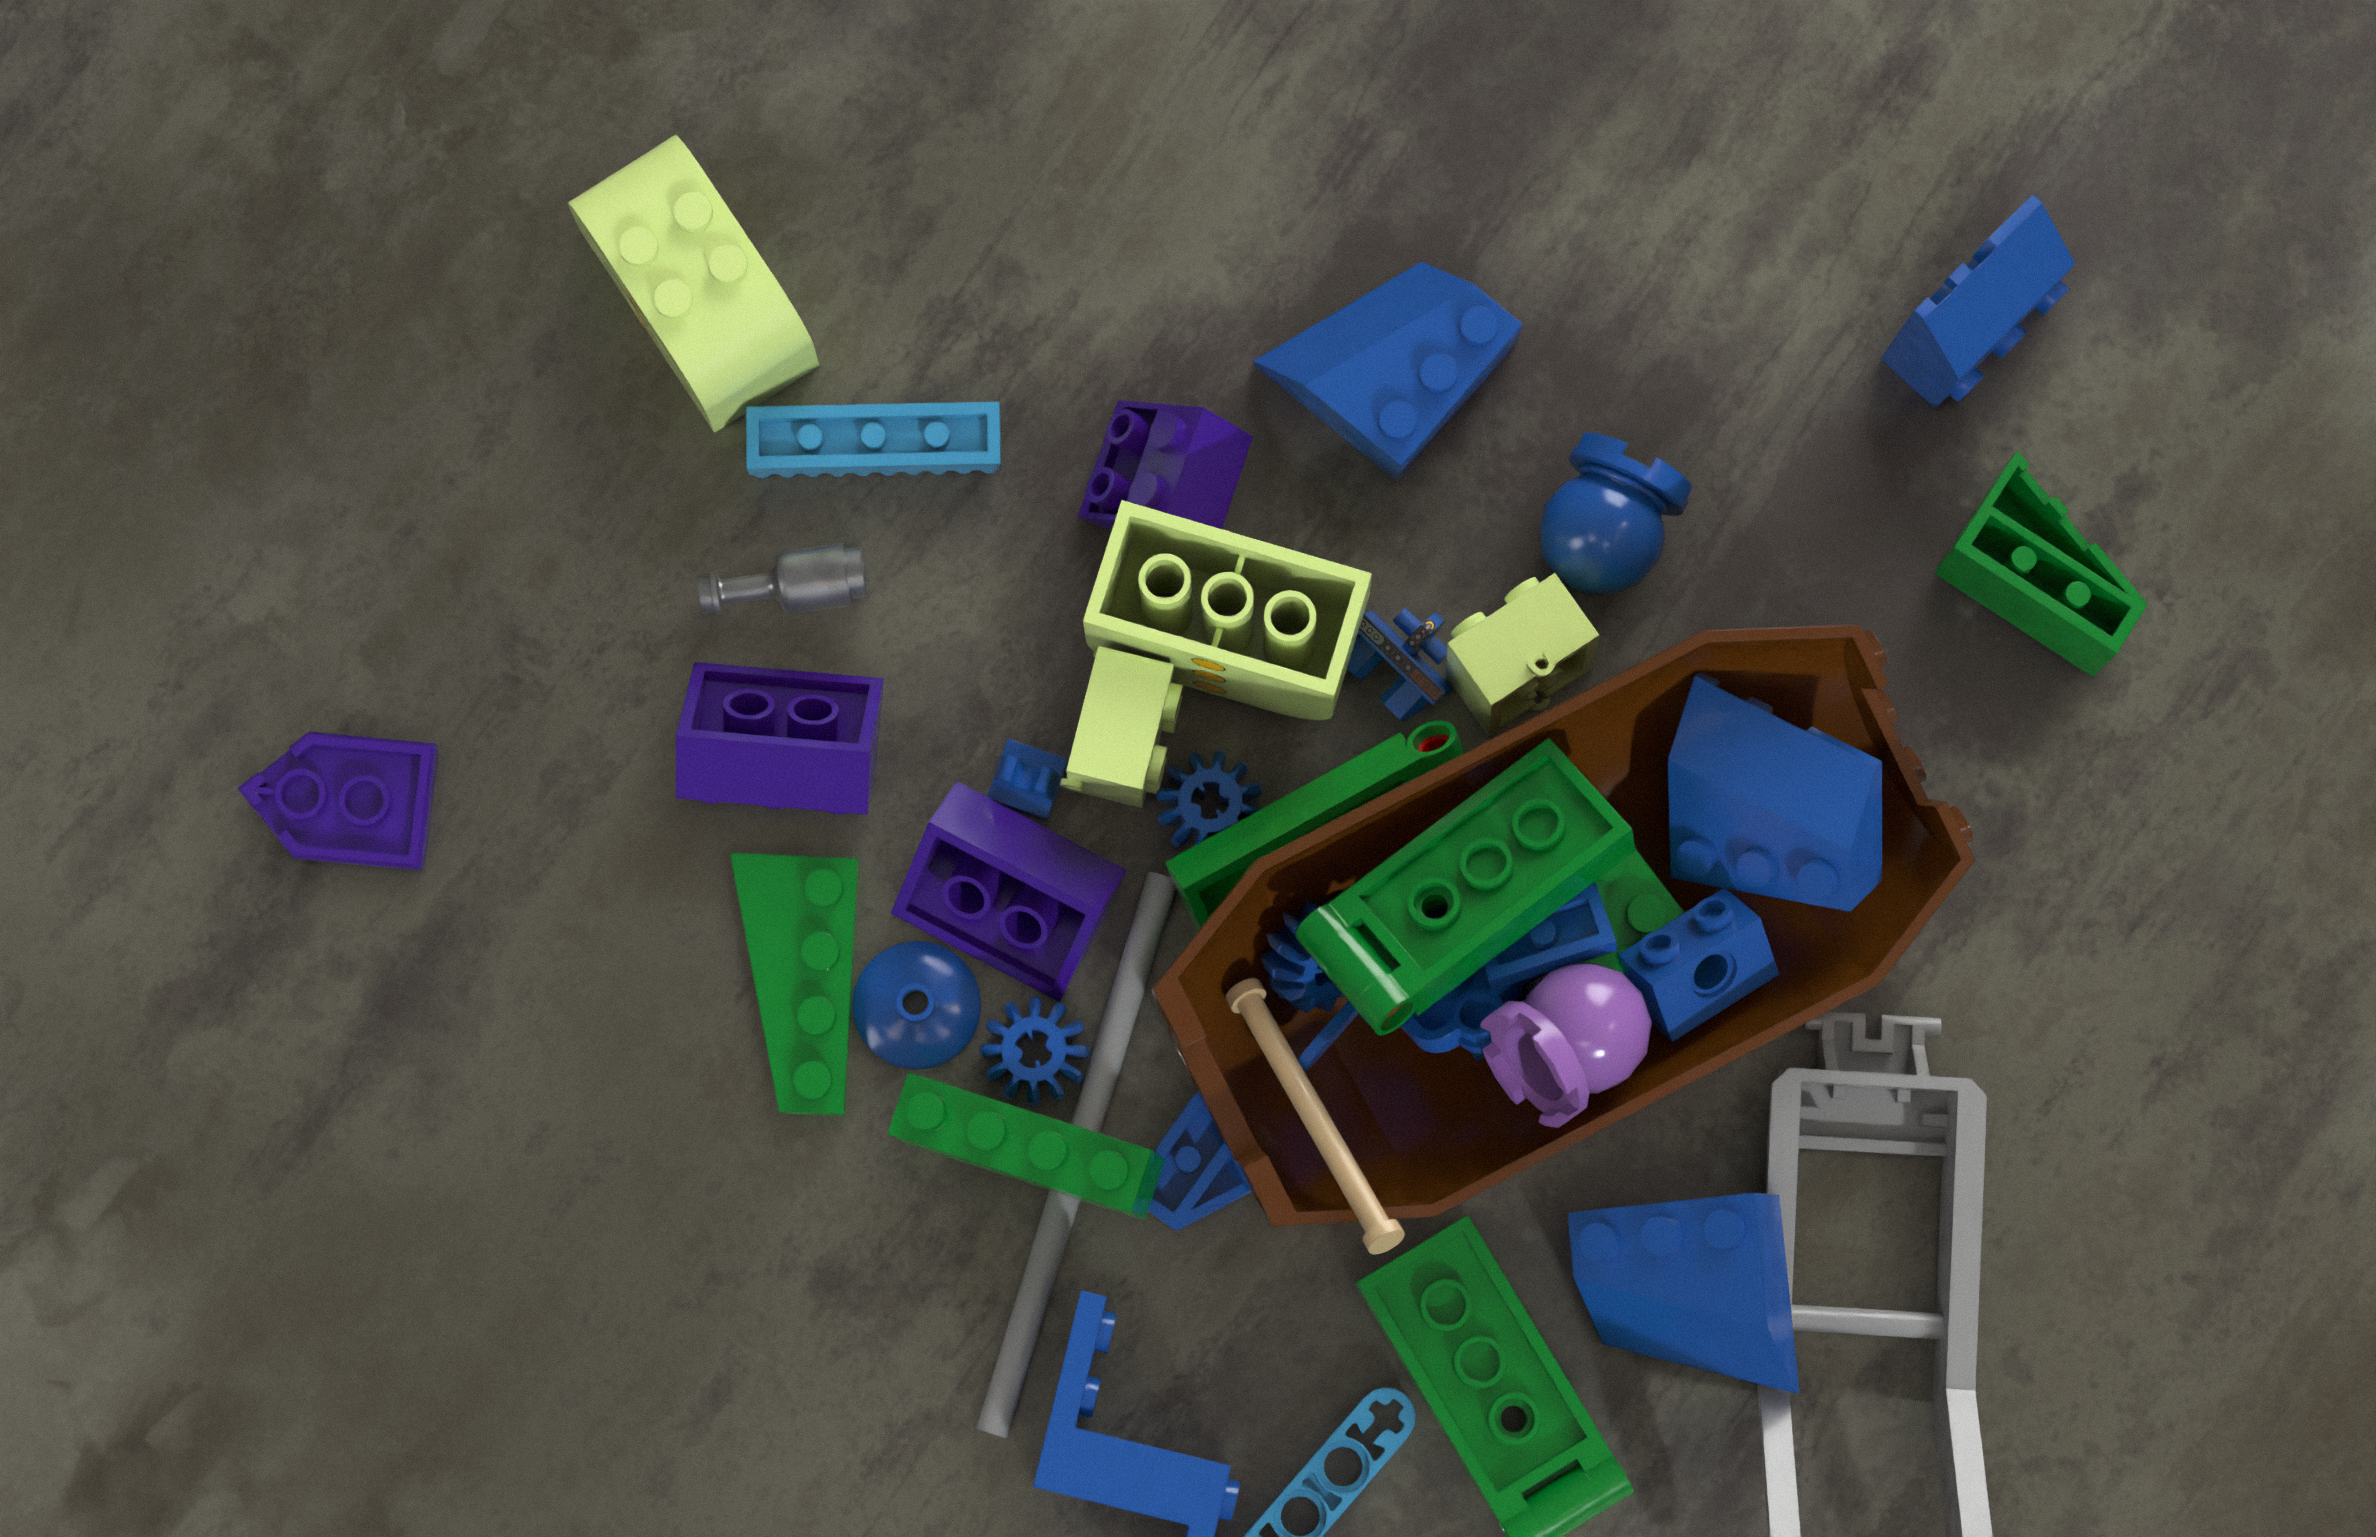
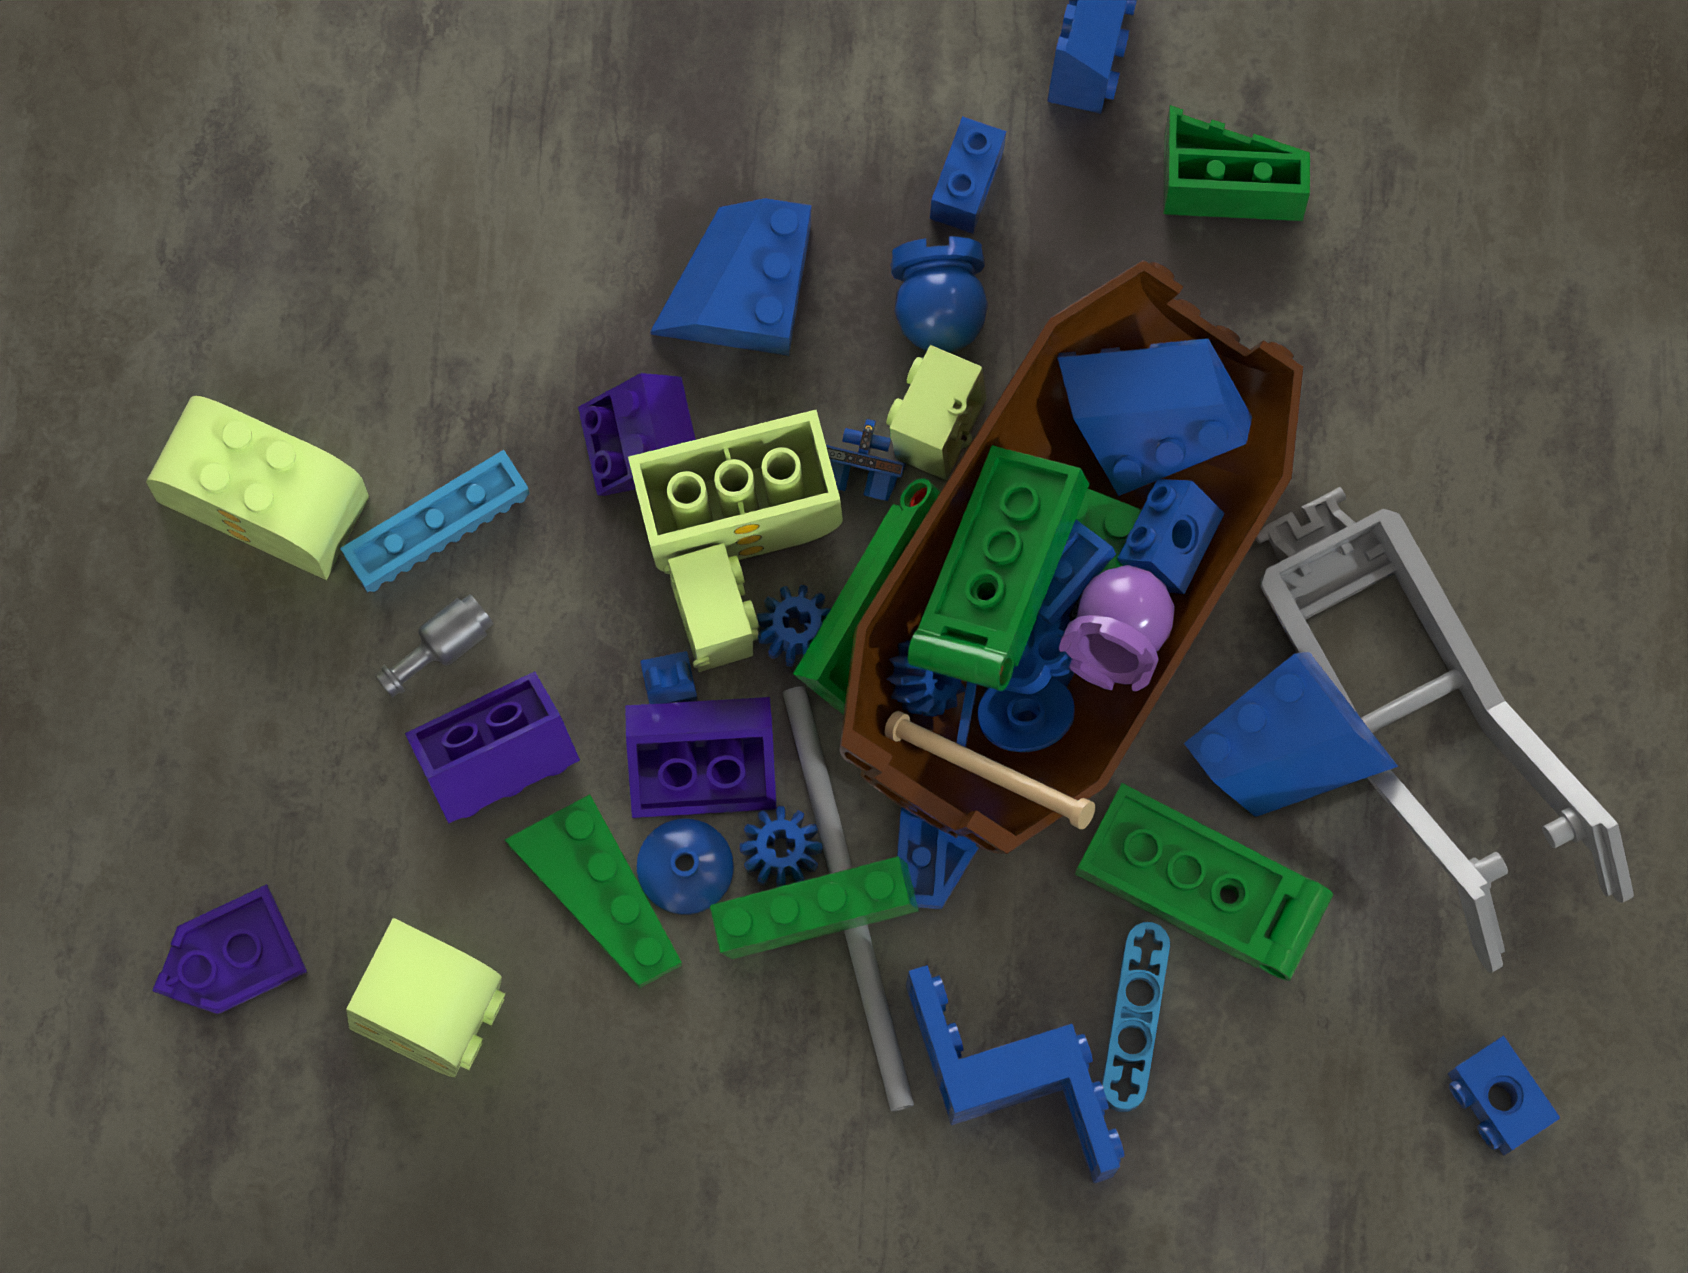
camera: 30 degrees left, 5 degrees down
none -> yellowish green brick [346,918,505,1077]
none -> blue brick [929,116,1007,233]
none -> blue dish [978,677,1075,752]

